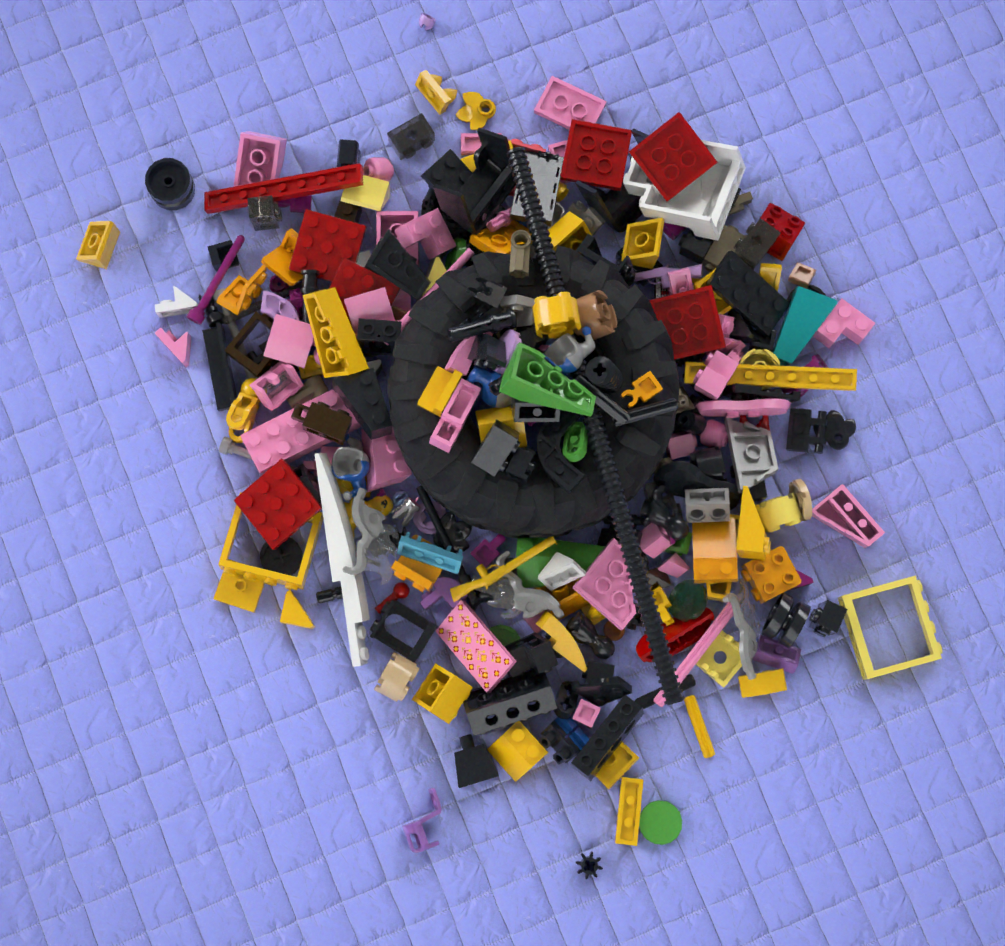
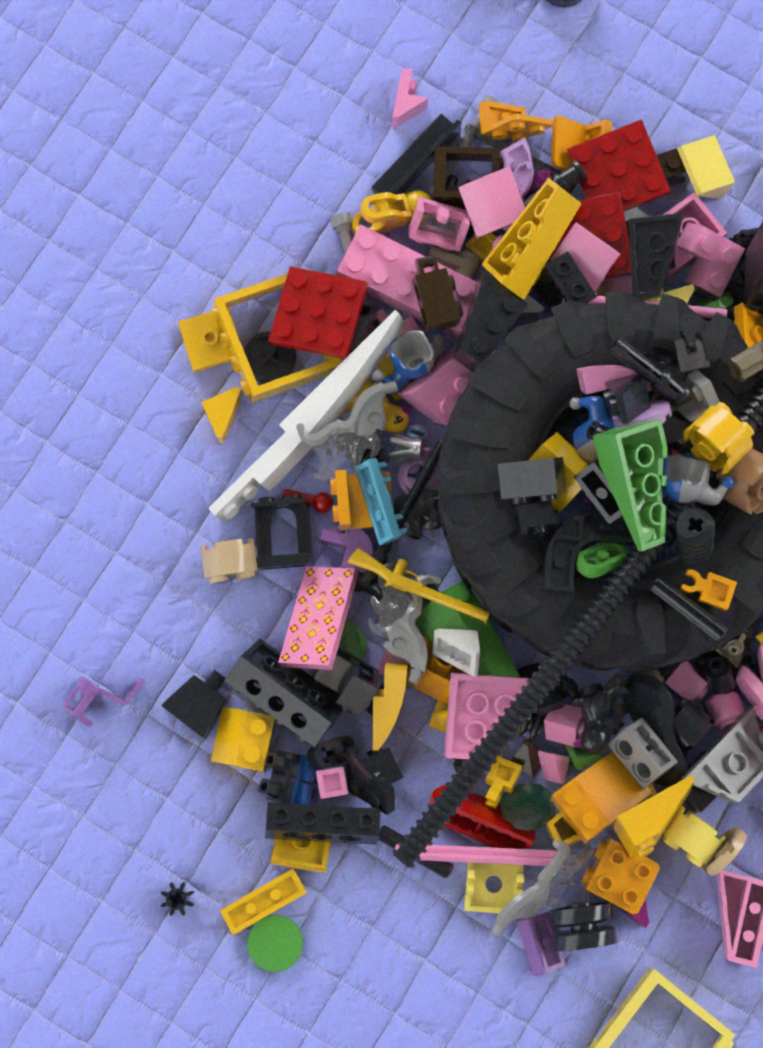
camera: 50 degrees right, 0 degrees up
white slope [155,286,198,318] -> none
magenta piece [186,235,245,325] -> none
black piece [198,294,226,328] -> none
red plate [204,163,363,214] -> none
black panel [207,240,240,272] -> none
bright pink slope [233,131,287,187] -> none
clear smoke brick [247,195,282,231] -> none
magenta plate [269,275,289,294] -> none
magenta plate [276,195,312,213] -> none
black piece [316,586,343,603] -> none
black brick [337,139,361,167] -> none
bright pink head [363,157,394,182] -> none
yellow brick [412,663,473,724] -> none
yellow panel [417,366,463,417] -> none
bright pink slope [429,378,482,453] -> none
magenta plate [470,534,507,568] -> none
black animal [566,612,615,659] -> none
black axle [575,374,631,425] -> none
dark orange tile [603,621,625,641] -> none
yellow axle [684,695,715,758] -> none
yellow slope [738,668,787,698] -> none
black brick [809,600,847,637] -> none

